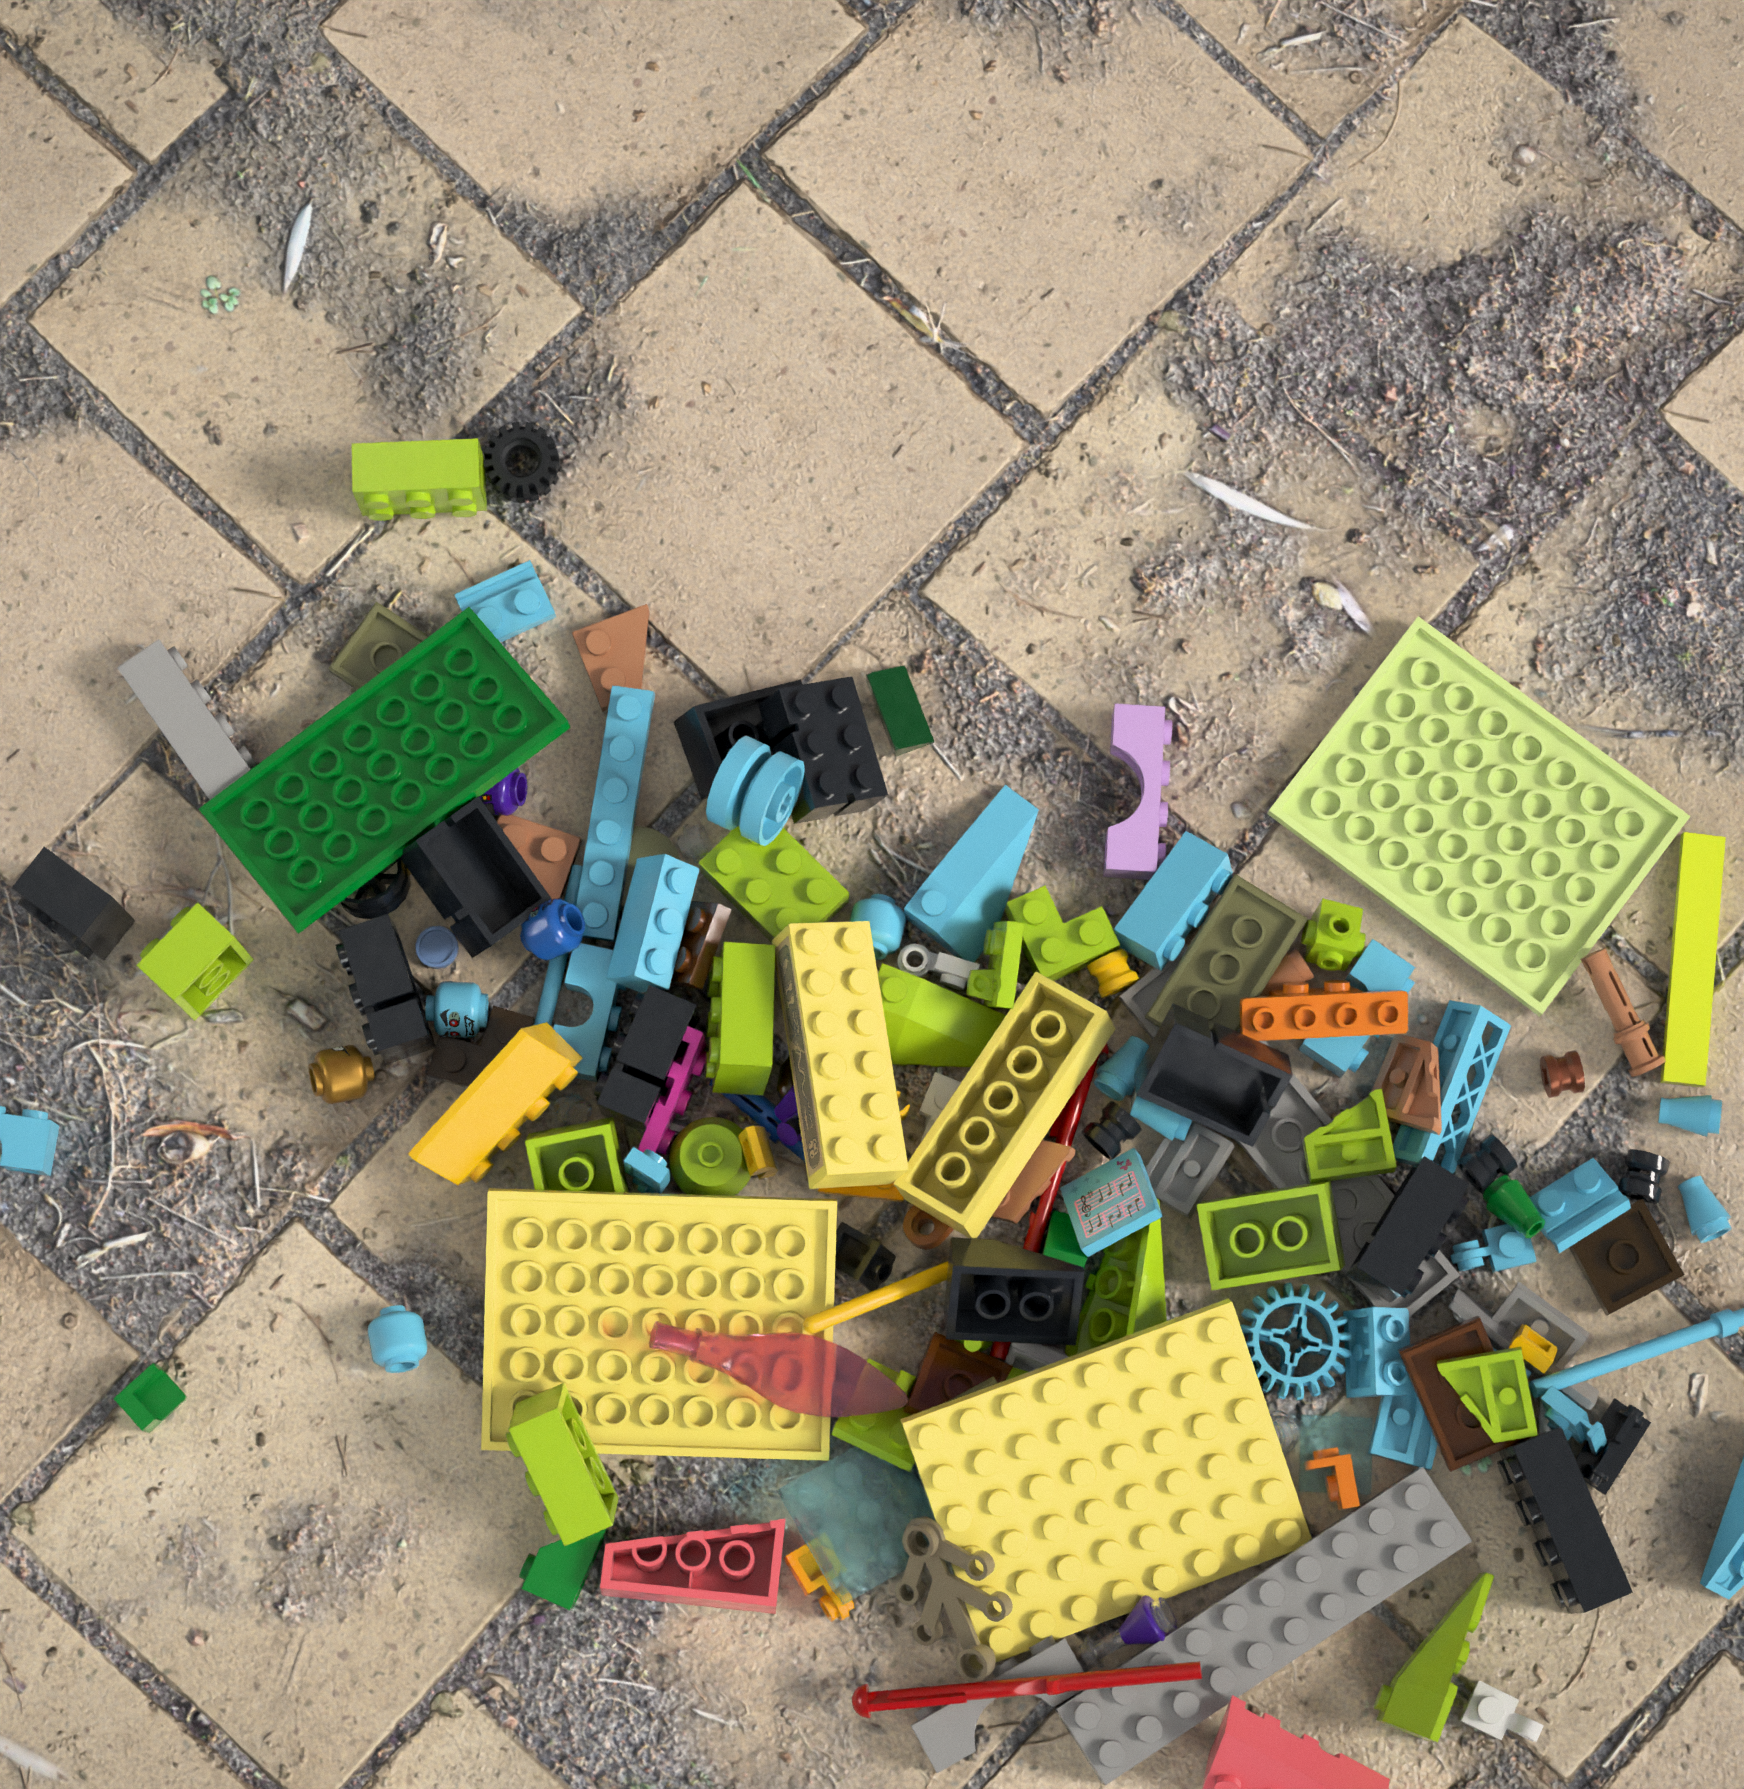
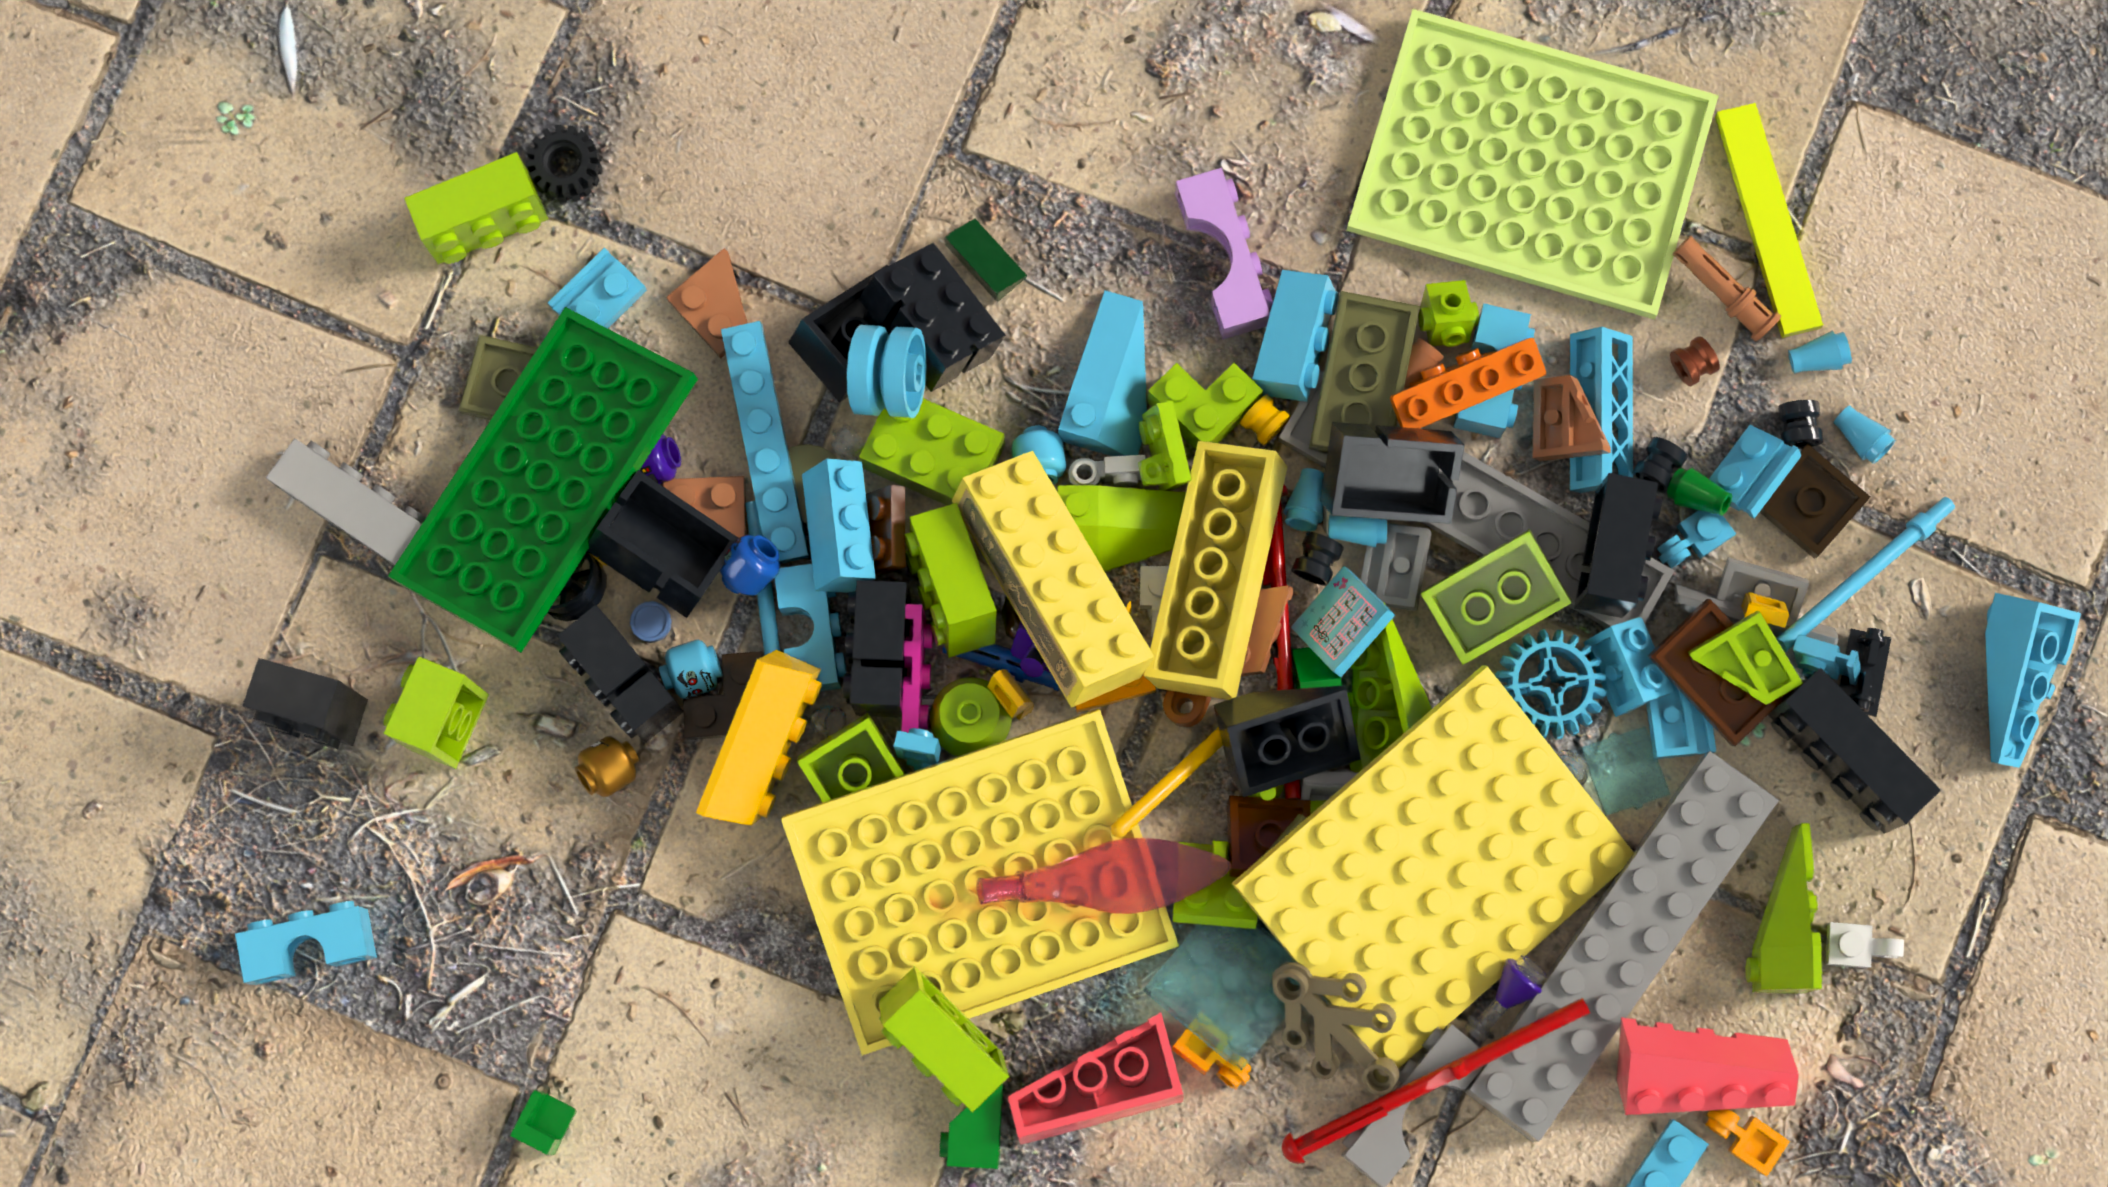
camera: 15 degrees left, 0 degrees up
medium azure head [368,1305,427,1373] -> none
black bracket [835,1222,896,1291] -> none
lime wing [1303,1089,1397,1183] -> none
orange bracket [1304,1447,1360,1510] -> none

